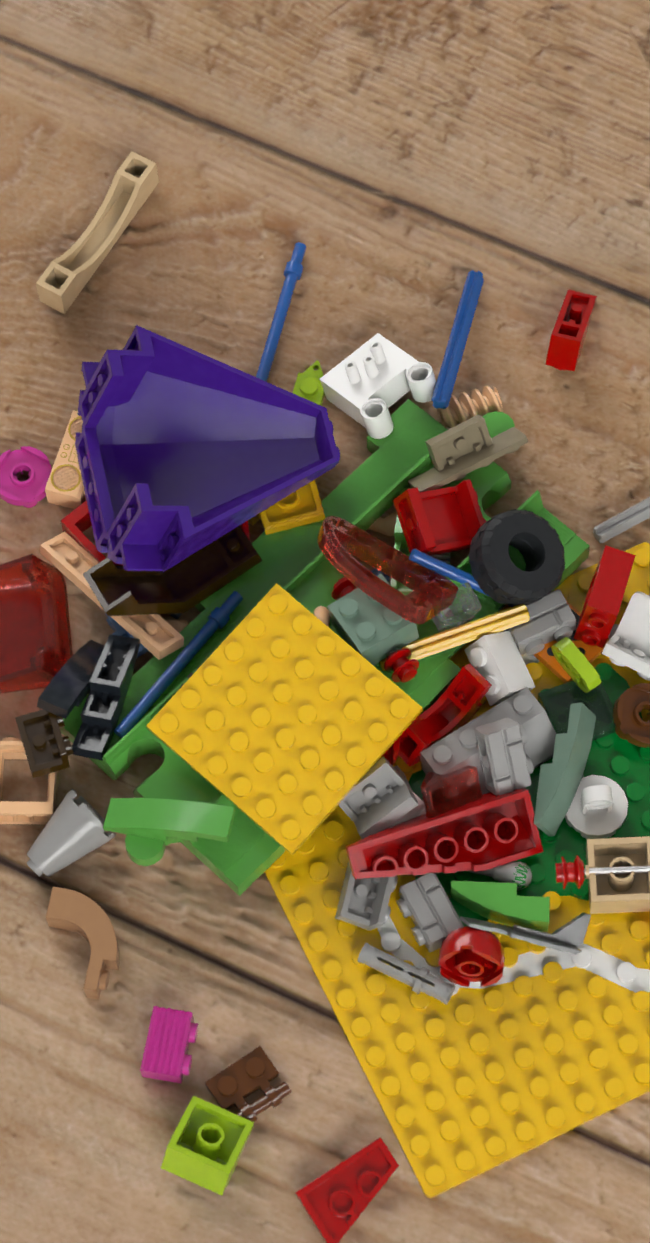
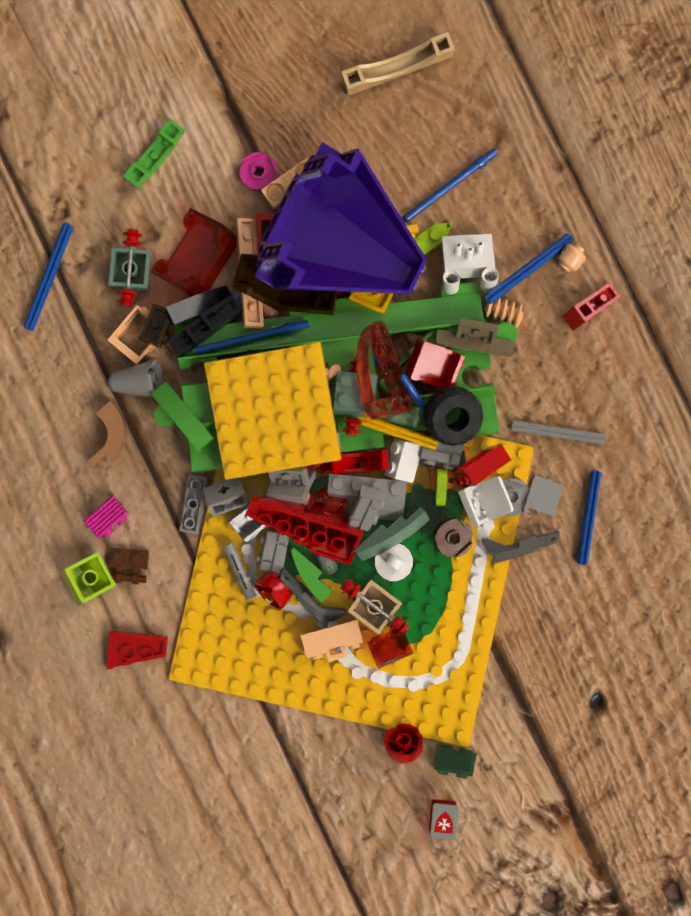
camera: 30 degrees right, 20 degrees up
none -> light grey tile [179,474,208,534]
none -> light grey brick [203,477,249,517]
none -> light nougat piece [301,619,363,662]
none -> light nougat head [557,243,586,272]

